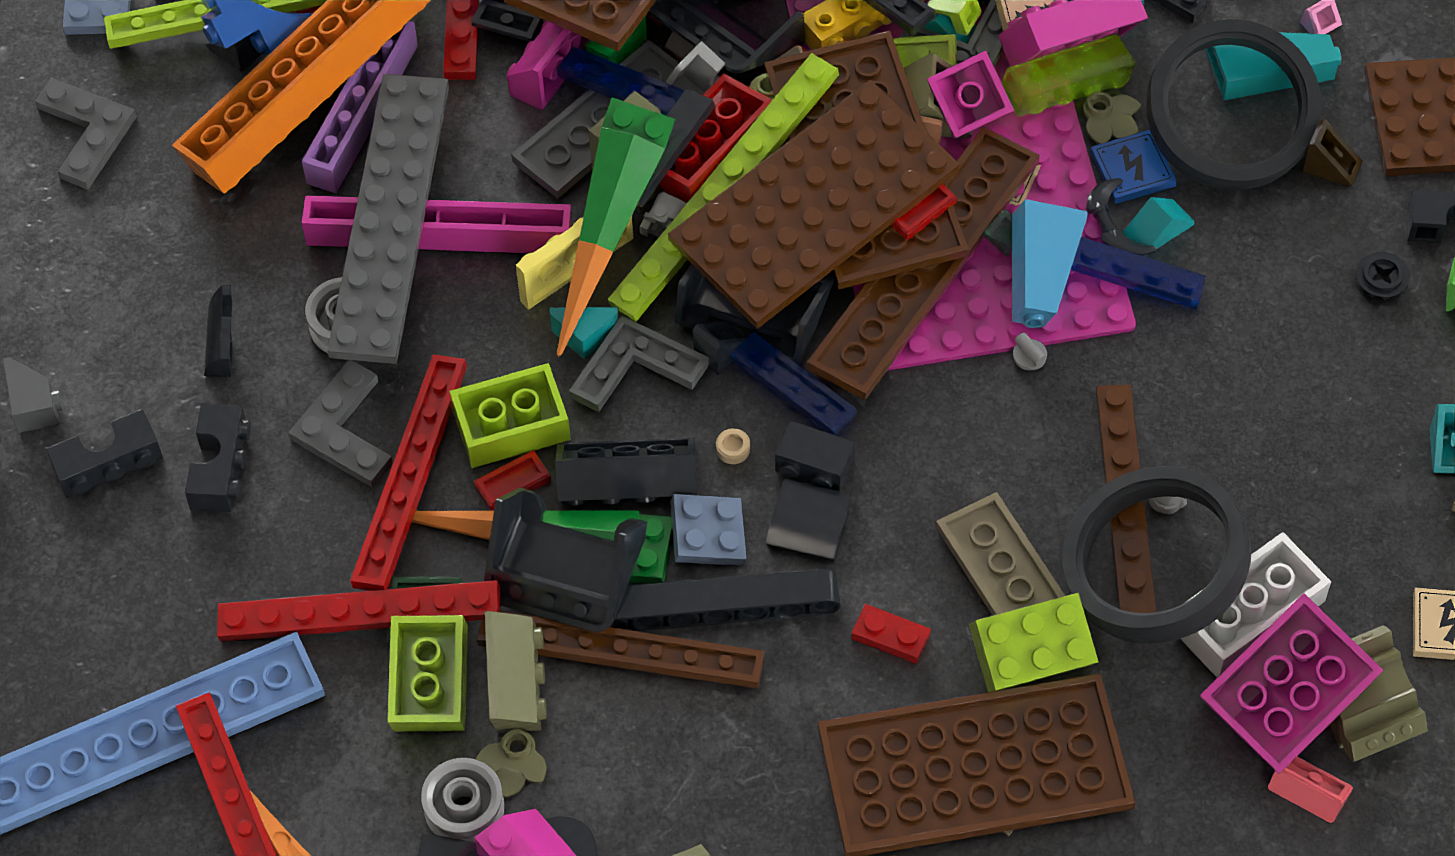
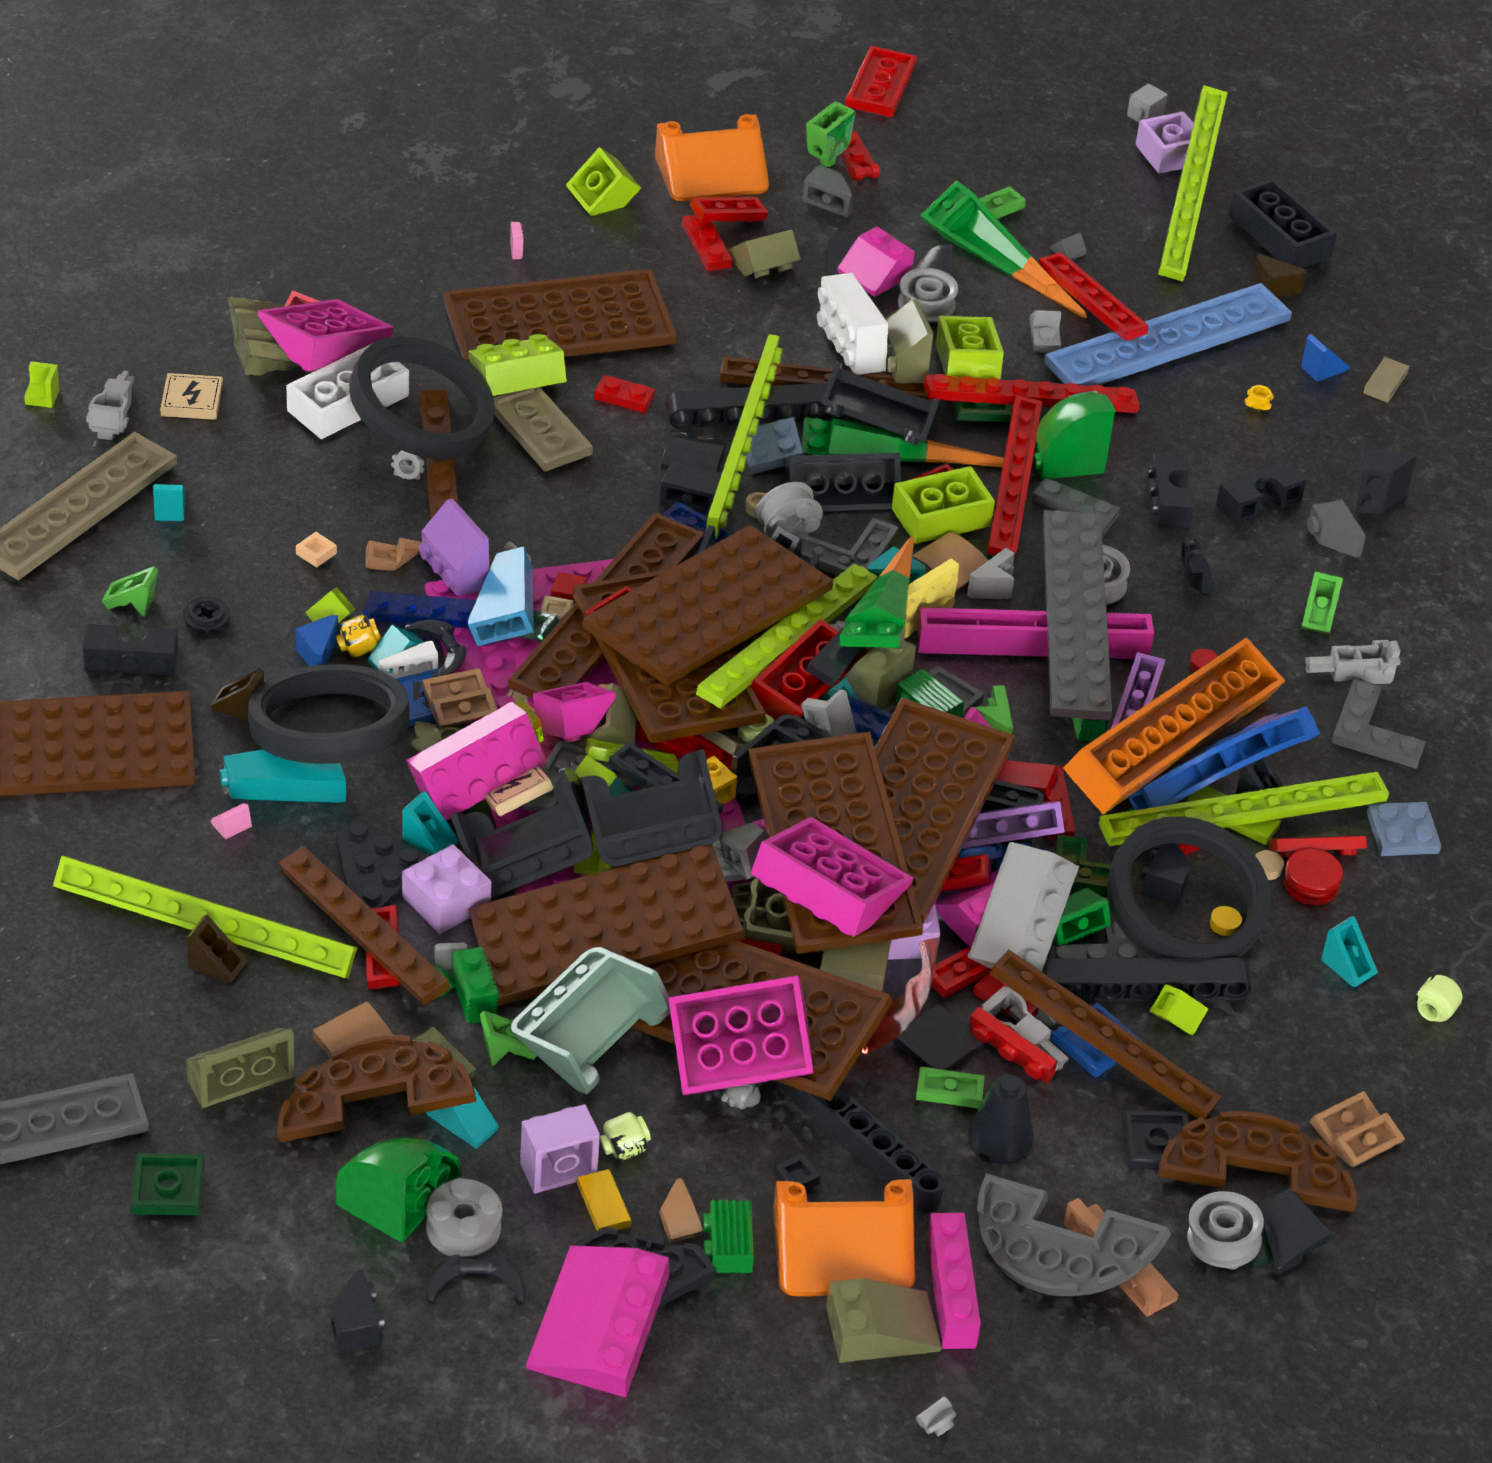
camera: 170 degrees right, 15 degrees down
none -> light nougat plate [296,532,337,567]
none -> blue slope [296,615,338,666]
none -> lime panel [305,587,355,623]
none -> yellow head [336,615,381,658]
none -> medium nougat slope [365,538,422,571]
none -> white slope [379,641,438,679]
none -> medium lavender slope [419,498,489,596]
none -> medium nougat slope [422,668,497,728]
none -> tan tile [539,596,574,625]
none -> red tile [551,572,587,603]
none -> lime plate [706,334,783,539]
none -> light grey wheel [755,482,823,538]
none -> white brick [817,273,888,375]
none -> green brick [895,668,964,718]
none -> medium nougat slope [912,531,989,592]
none -> light grey slope [967,548,1015,599]
none -> bright green slope [974,685,1013,734]
none -> red tile [996,760,1058,795]
none -> light grey slope [1030,310,1061,353]
none -> green brick [1032,391,1115,480]
none -> red tile [1189,649,1218,672]
none -> yellow plate [1245,385,1274,410]
none -> bright green slope [1301,572,1343,635]
none -> light grey piece [1305,640,1400,684]

